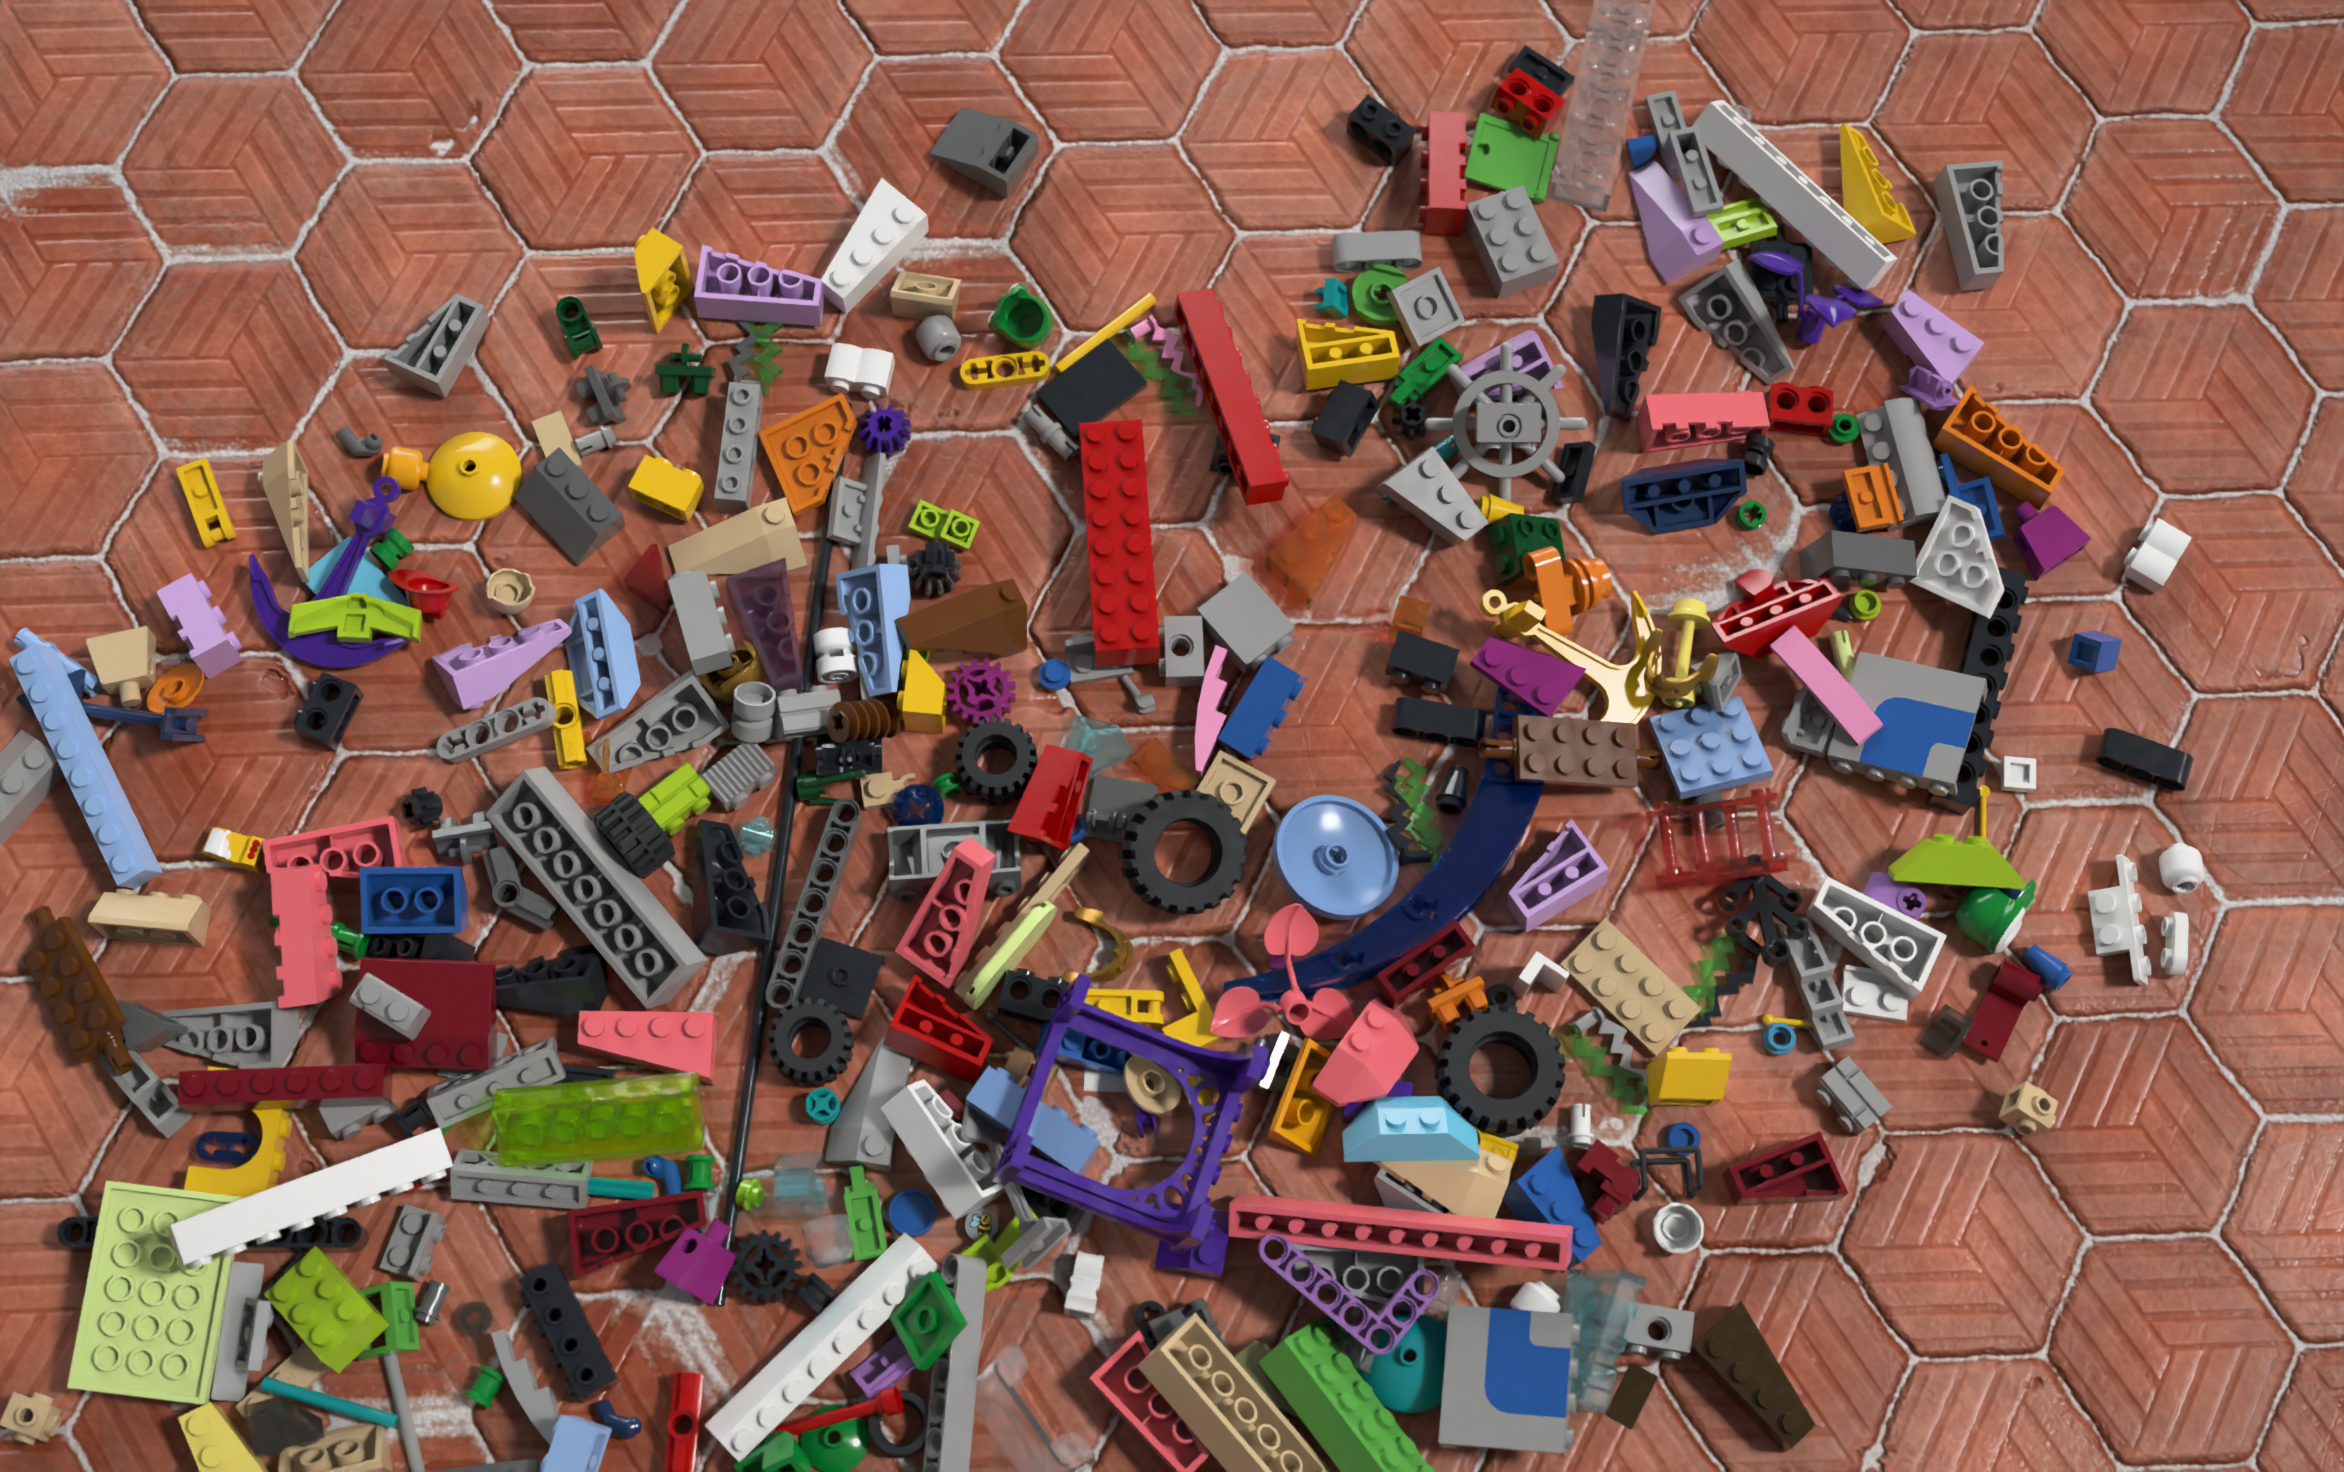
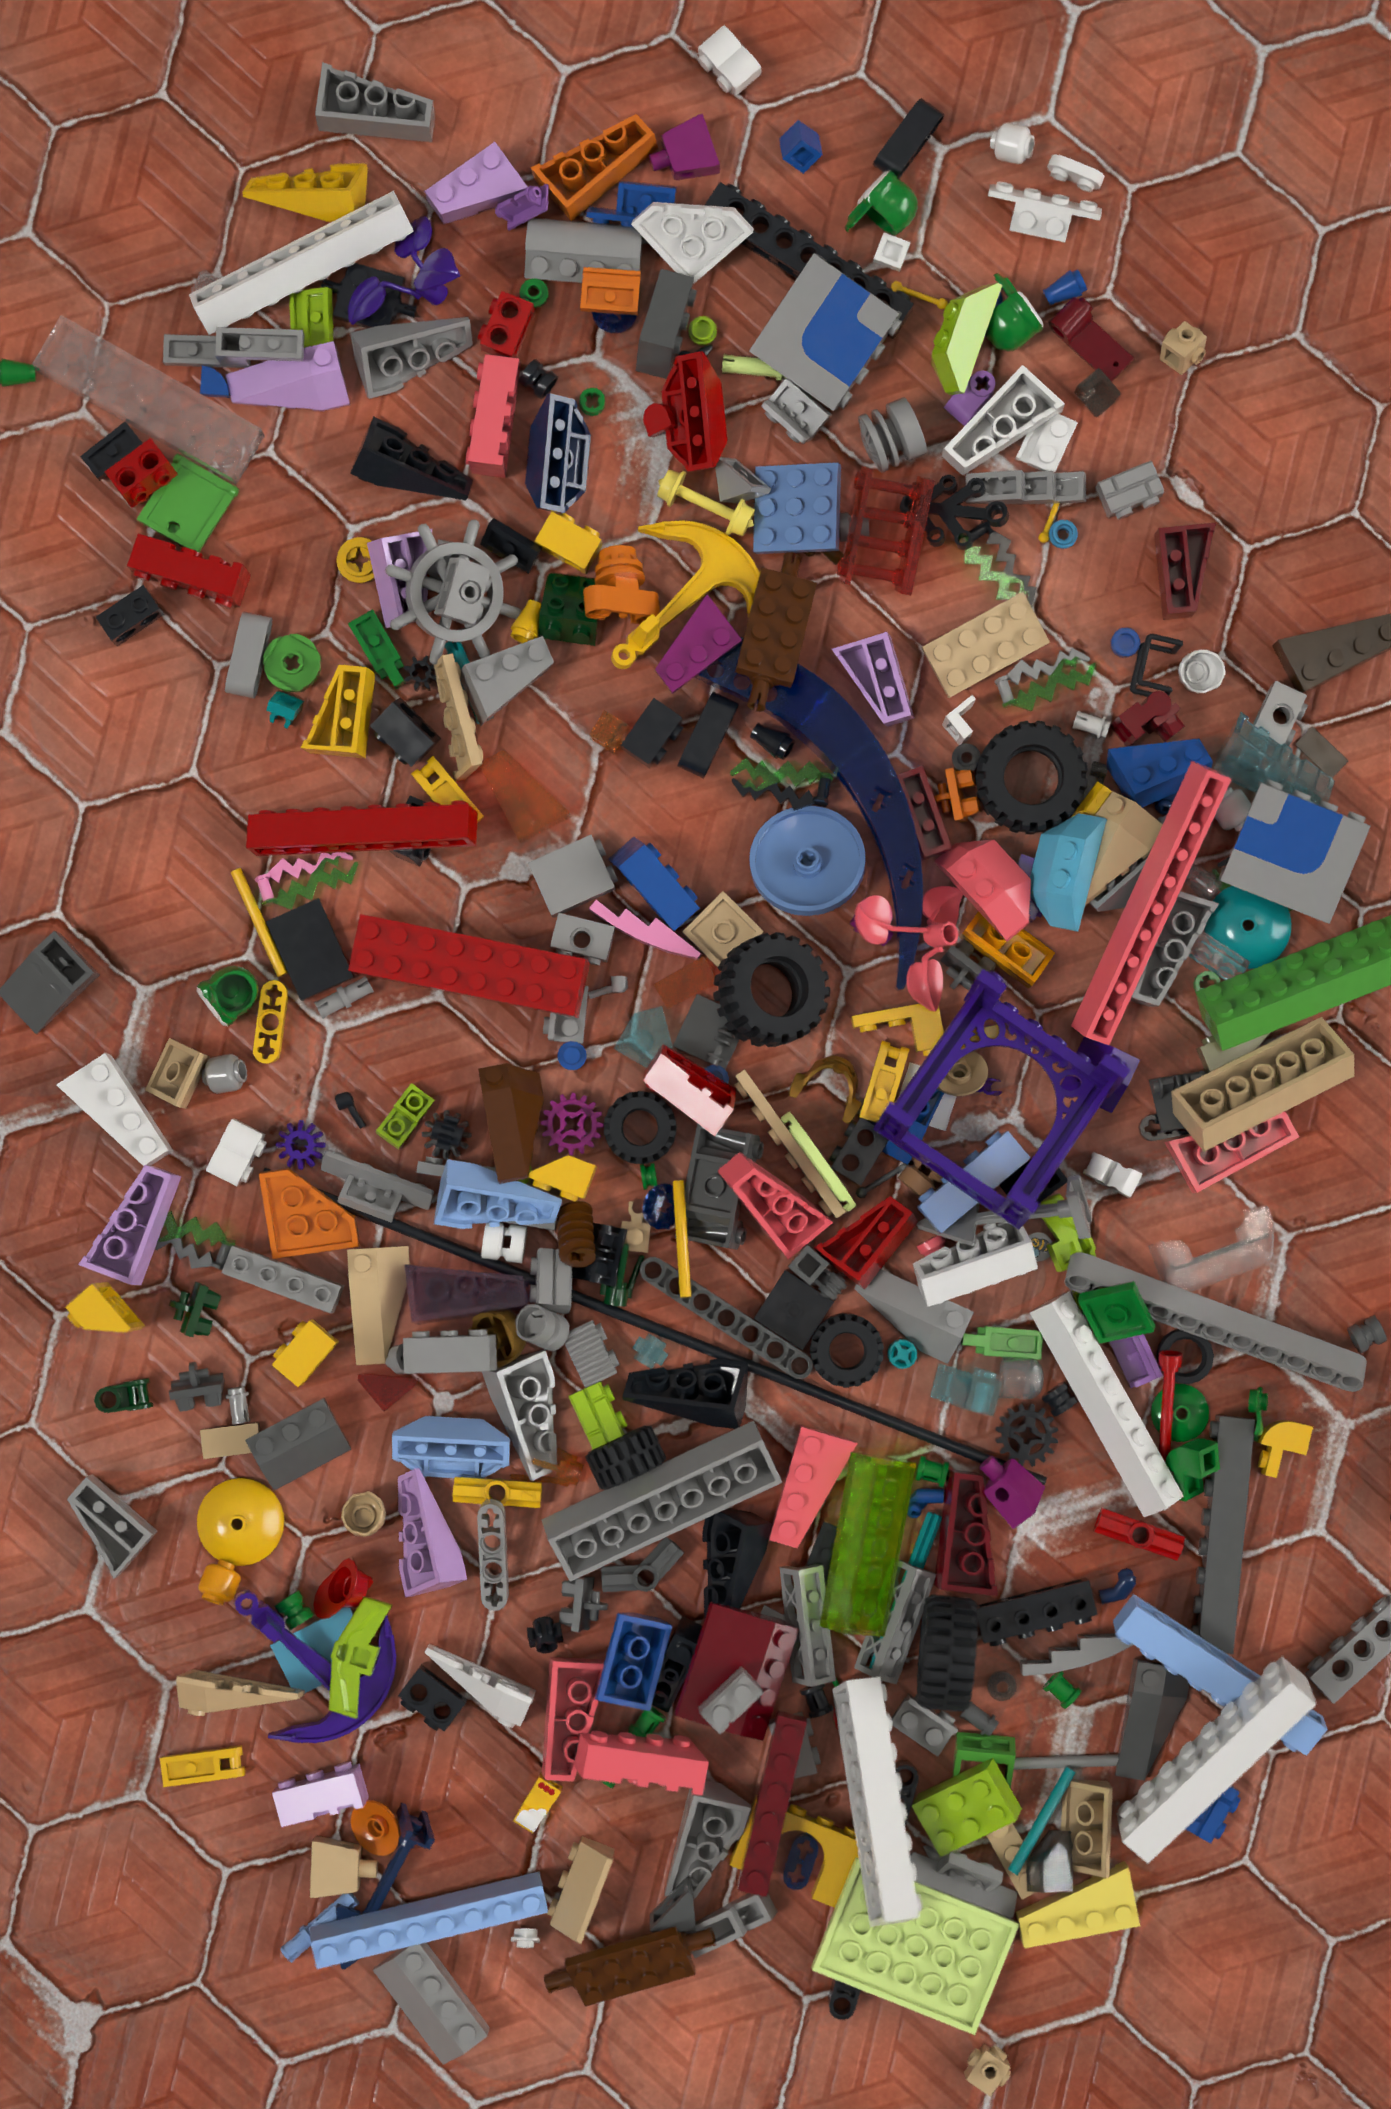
camera: 65 degrees left, 15 degrees up
dark grey arm [336,426,382,456] -> none
lime plate [736,1179,764,1211] -> none
blue piece [889,1189,936,1238] -> none
medium lavender beam [1258,1234,1440,1354] -> none
light grey plate [1386,266,1466,349] -> none
light grey brick [1463,185,1559,299] -> none
pearl gold helmet [1642,628,1719,698] -> none
yellow slope [1647,1047,1732,1106] -> none
bright pink slope [1770,625,1883,746] -> none
none -> black hand [335,1092,366,1129]
none -> yellow gear [337,537,374,584]
none -> yellow plate [411,756,484,823]
none -> white wedge [425,1644,536,1728]
none -> tan wing [434,653,483,781]
none -> white plate [511,1928,540,1948]
none -> yellow brick [535,512,603,575]
none -> yellow bar [673,1180,692,1298]
none -> dark grey brick [788,1245,847,1301]
none -> green piece [845,170,918,236]
none -> light grey wheel [858,397,927,473]
none -> black tyre [917,1595,978,1712]

